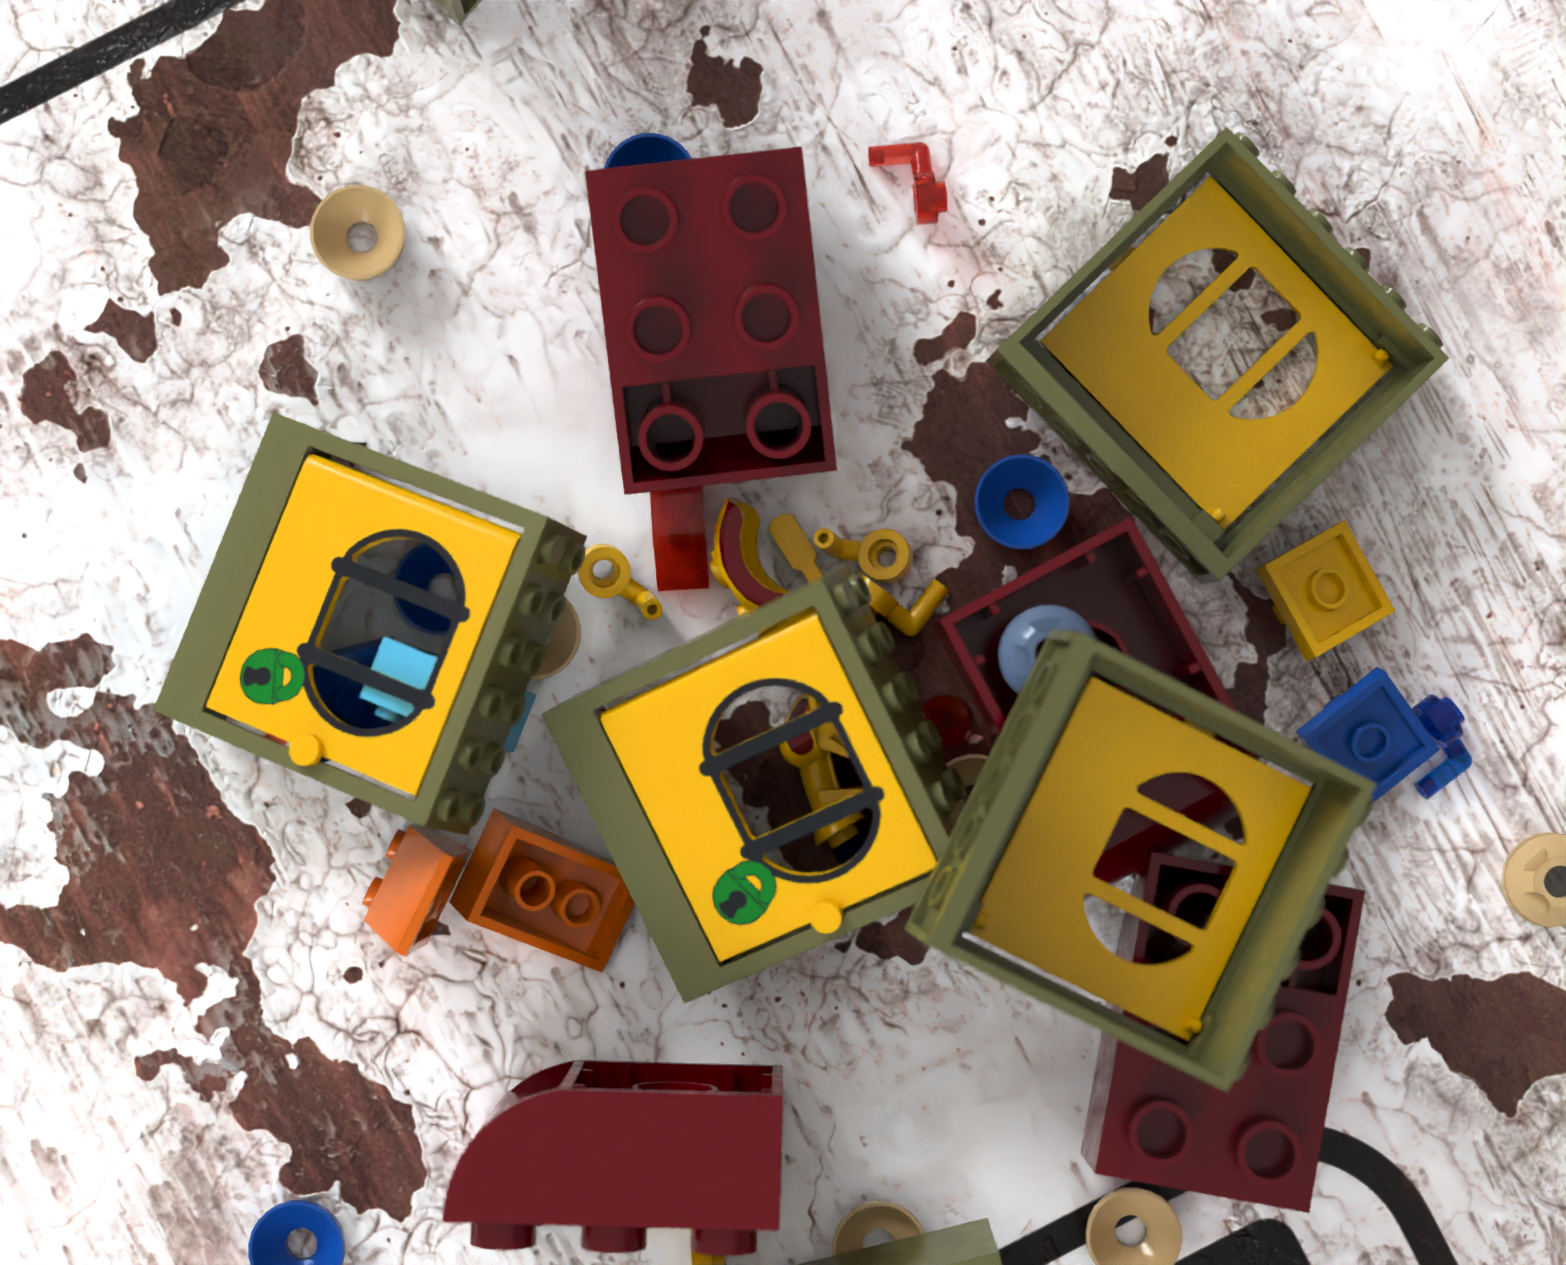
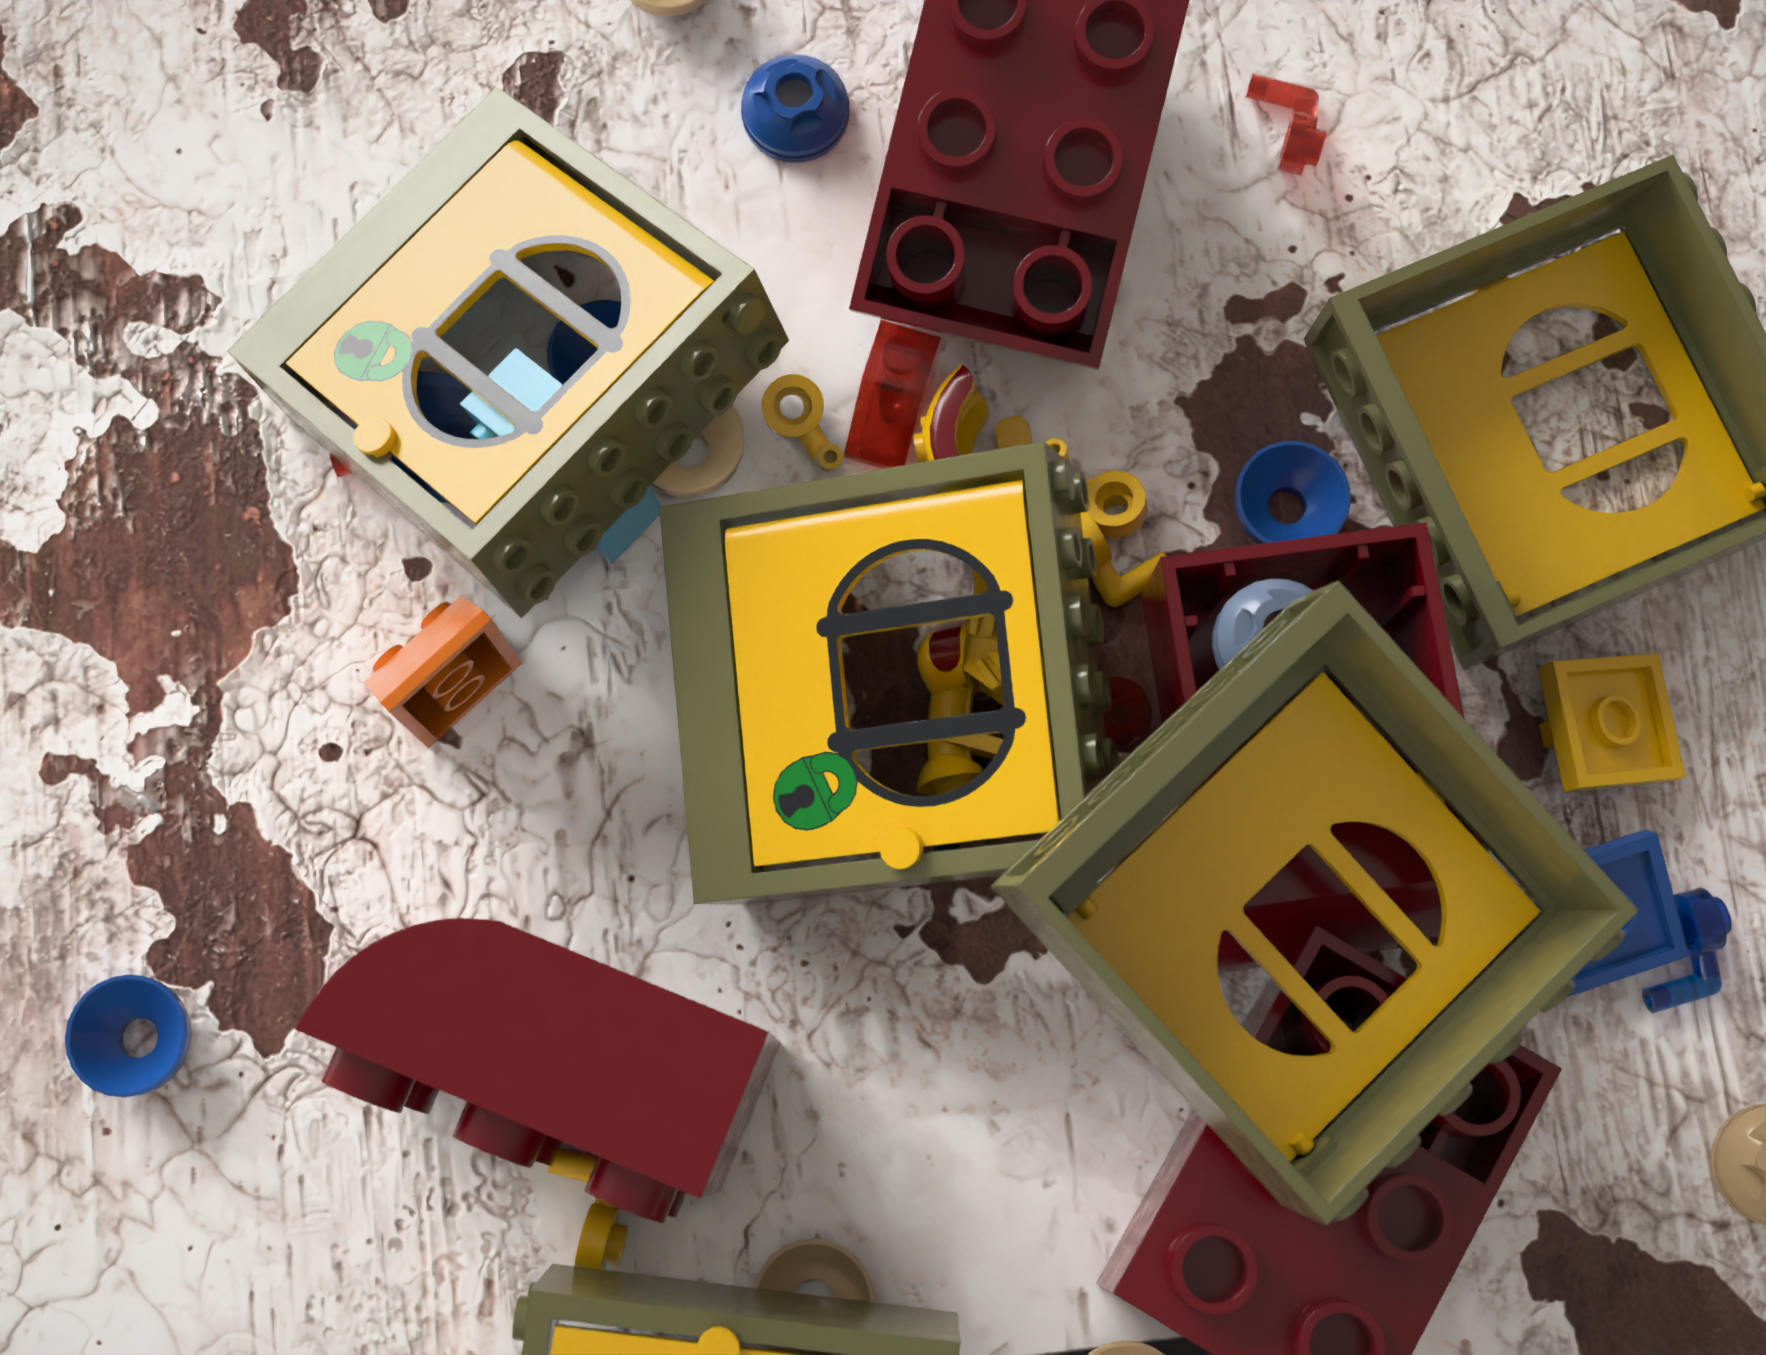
camera: 20 degrees right, 10 degrees down
orange slope [449,808,635,972] -> none
none -> blue piece [741,54,850,163]

